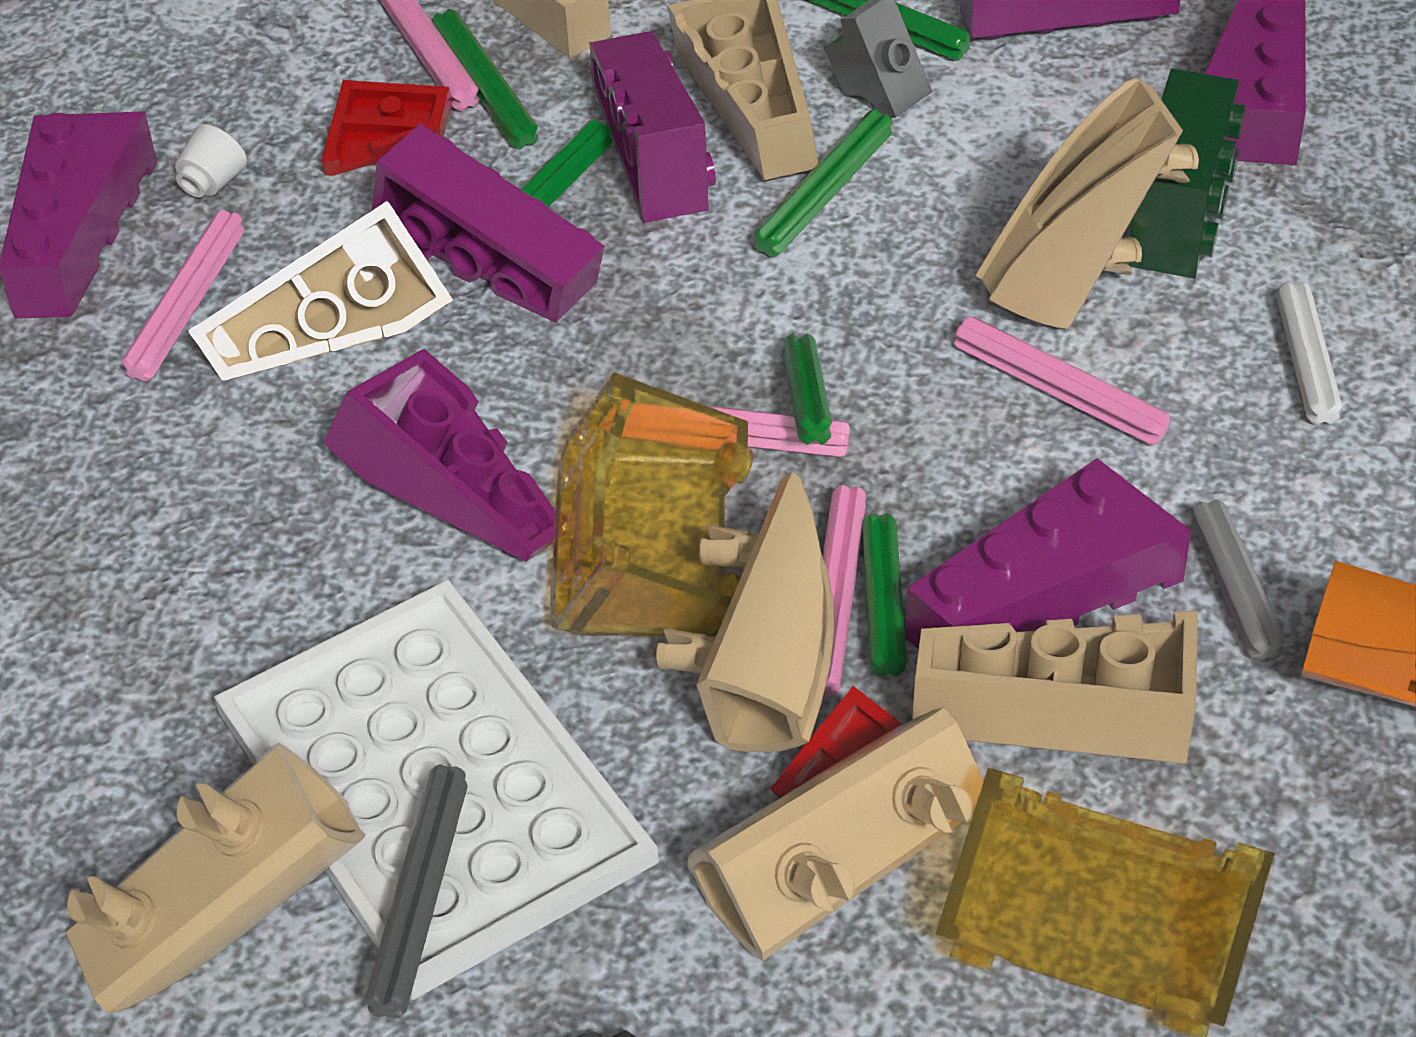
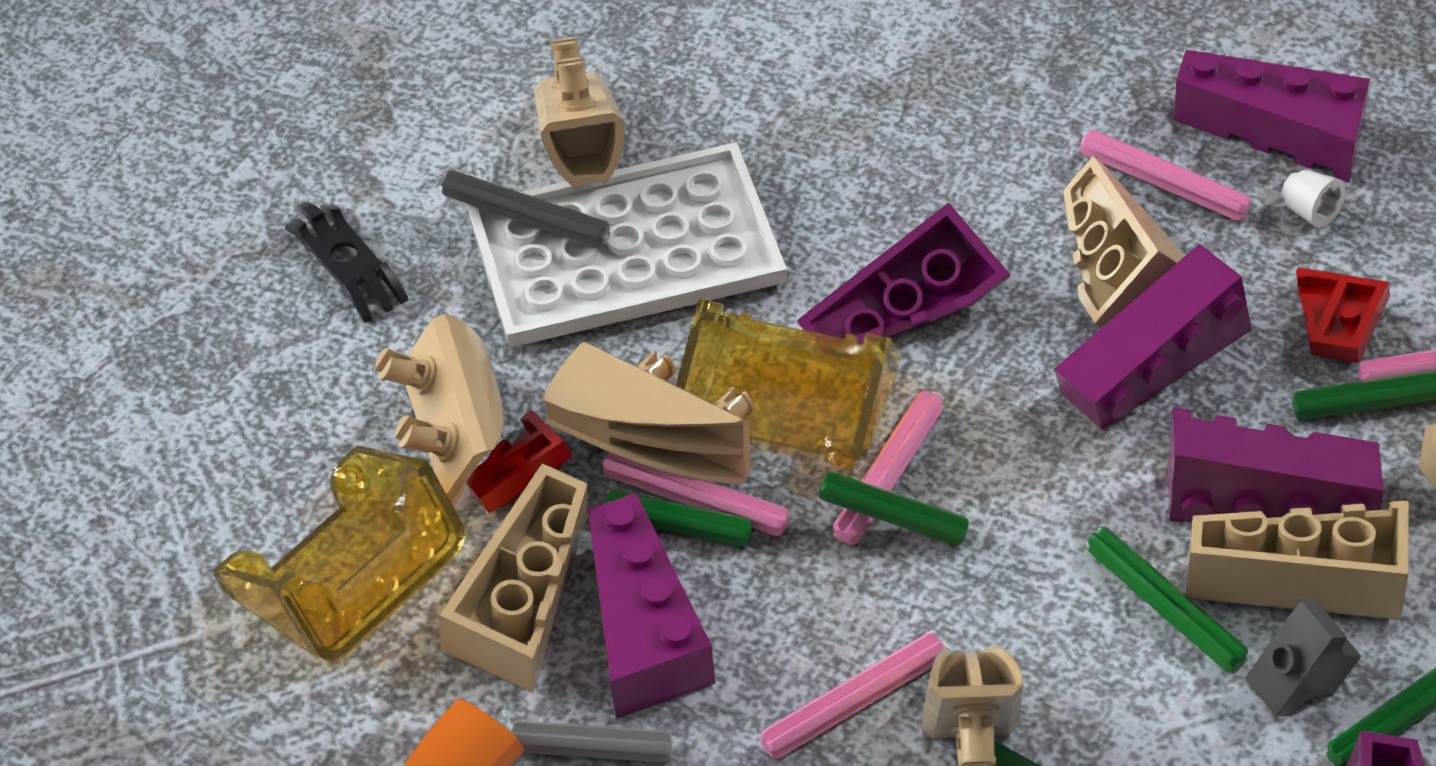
camera: 110 degrees right, 0 degrees up
green axle [520,119,613,207] -> none

